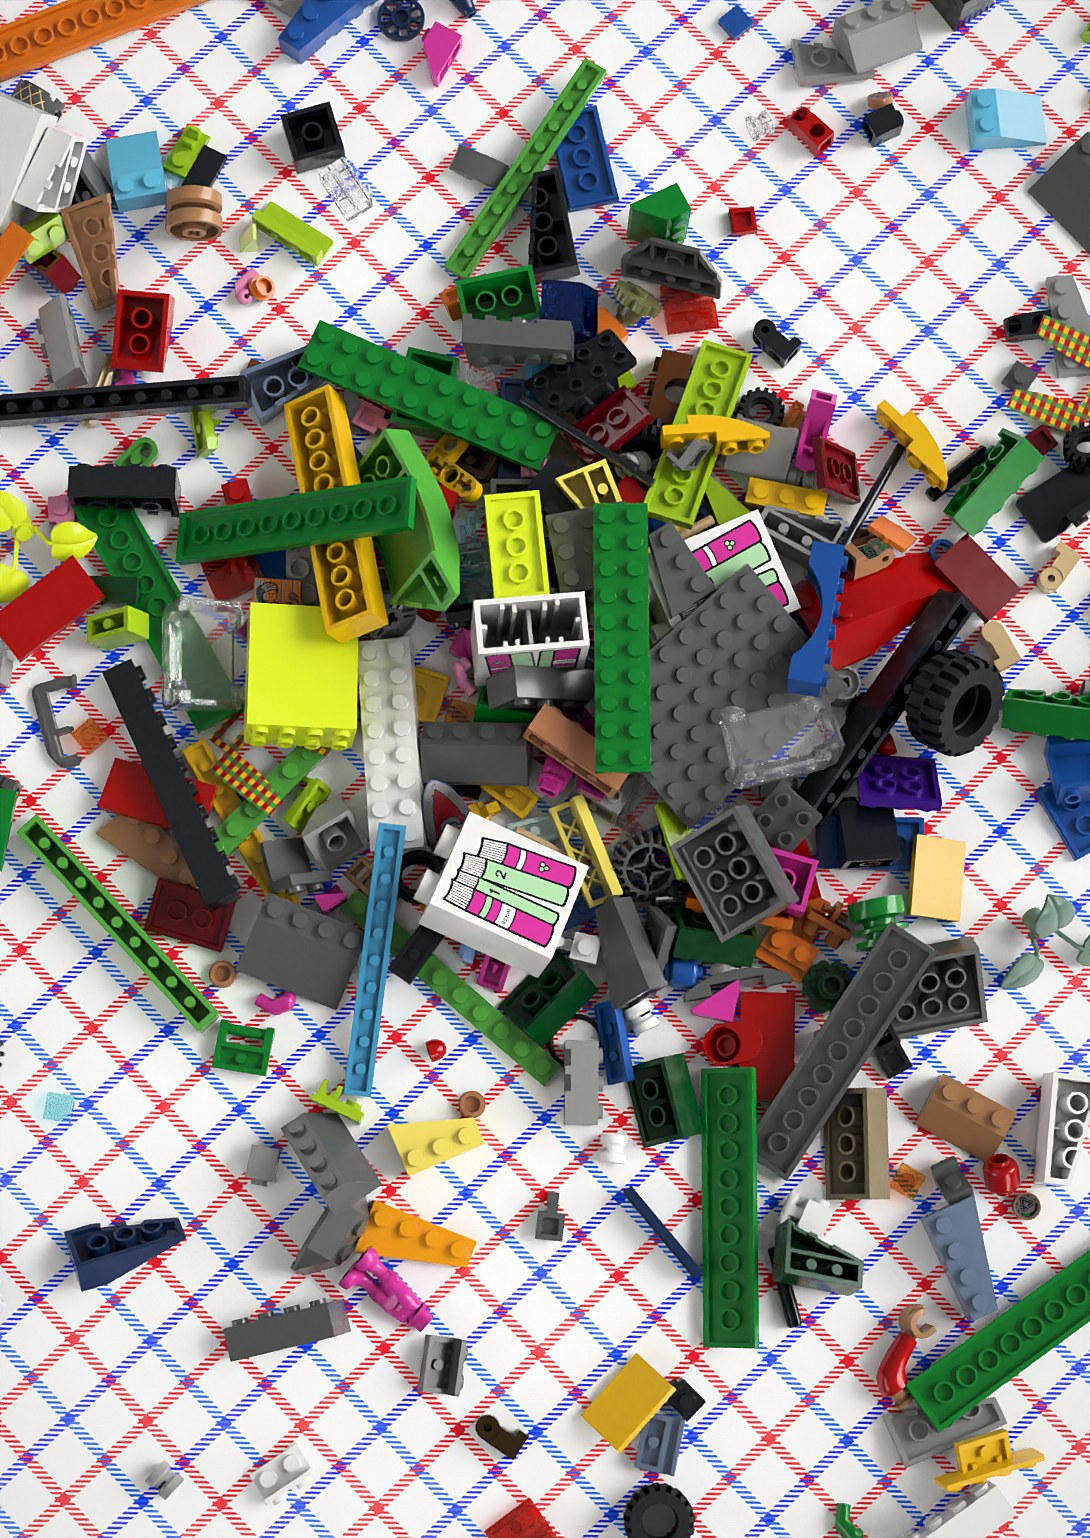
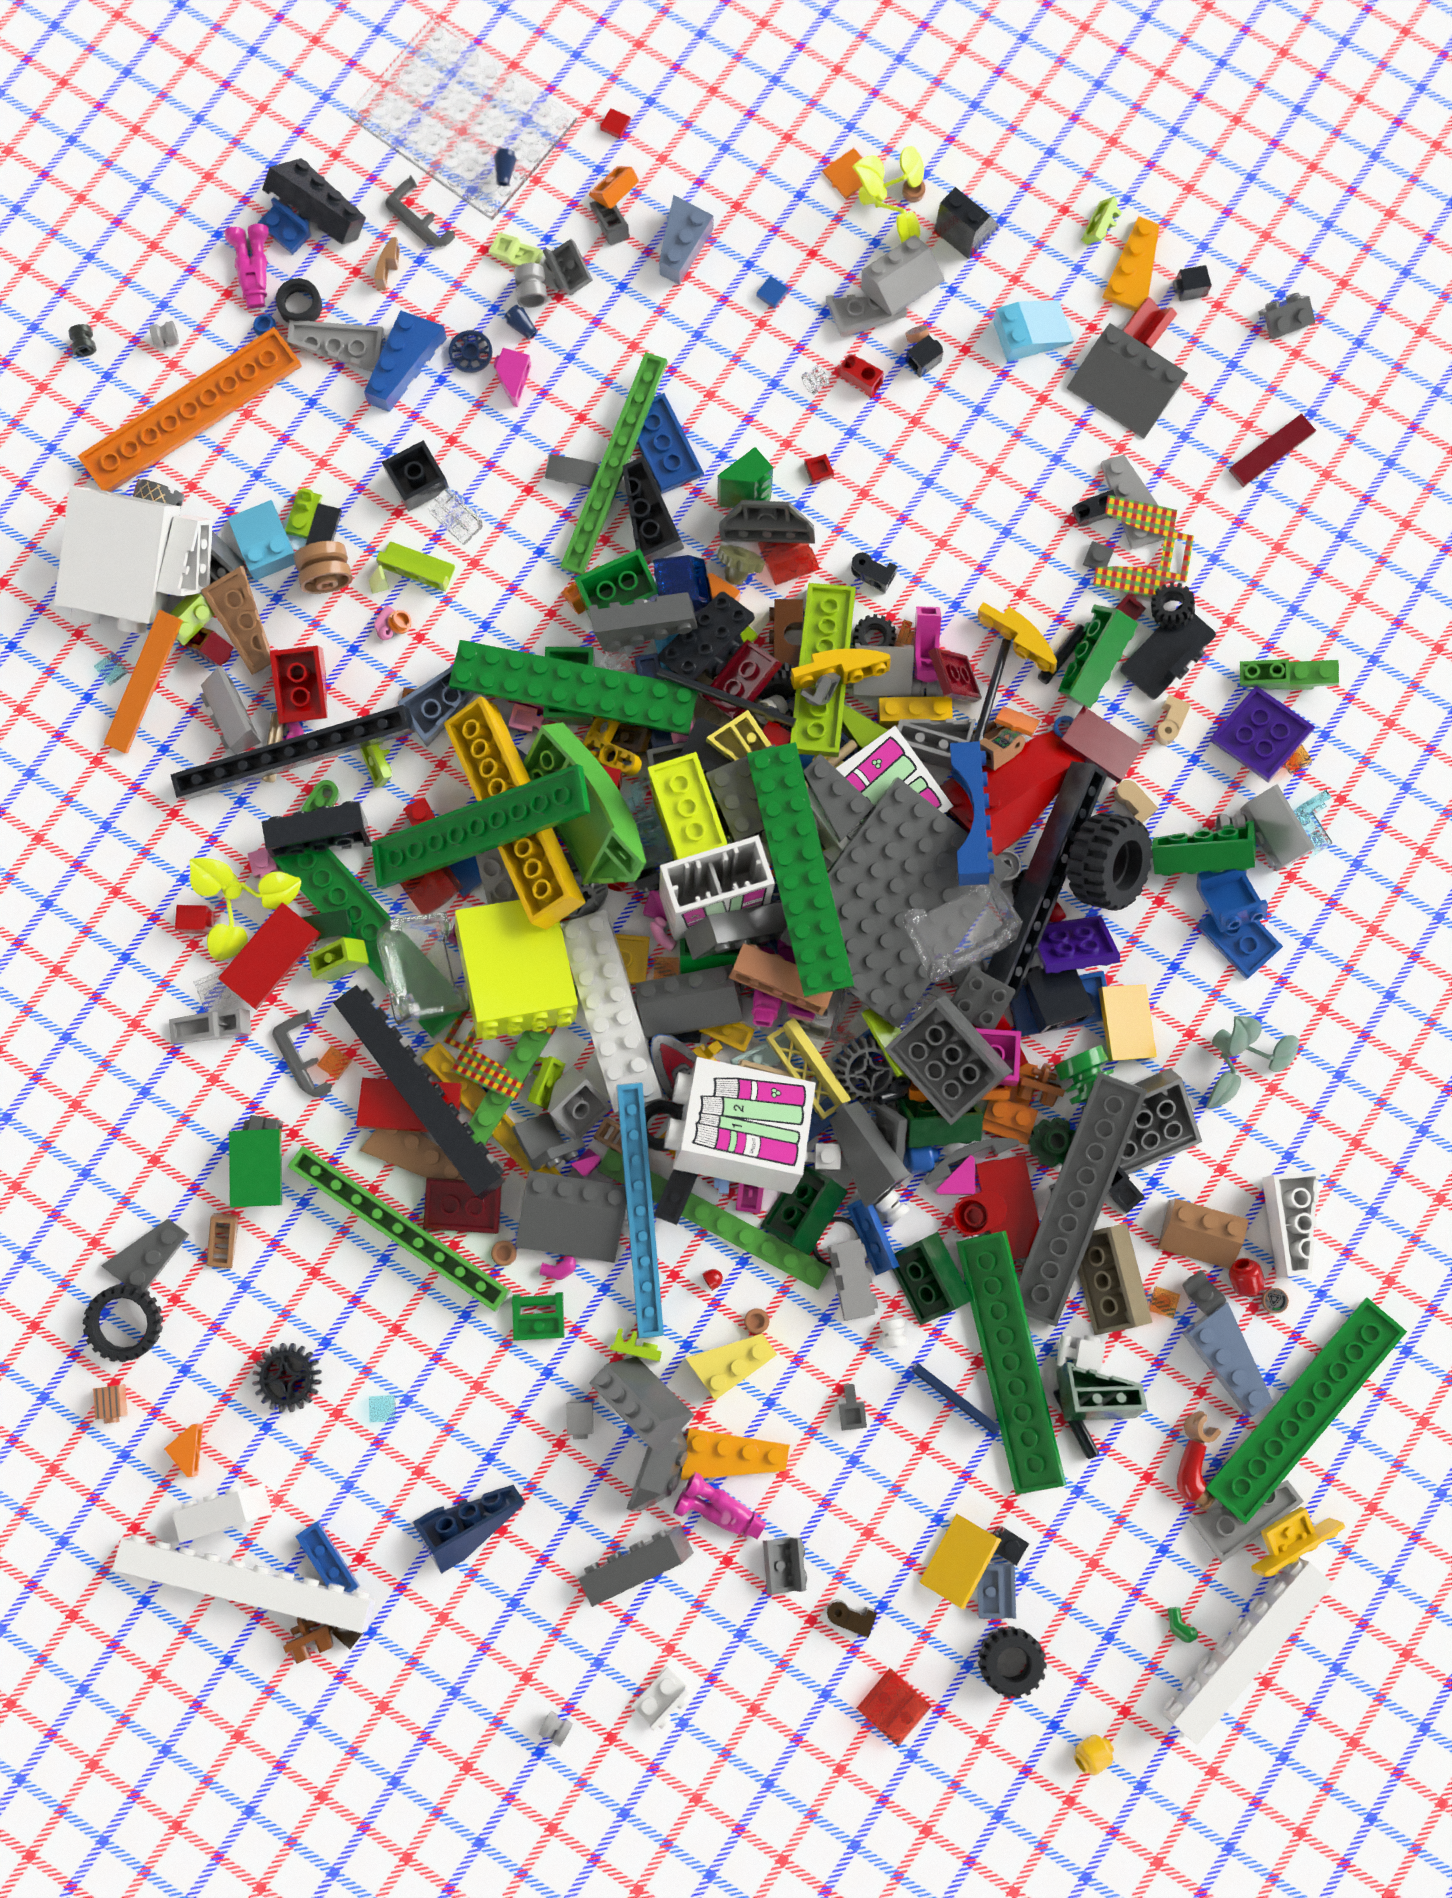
camera: 10 degrees left, 0 degrees up
piece [251,578,303,605] -> none

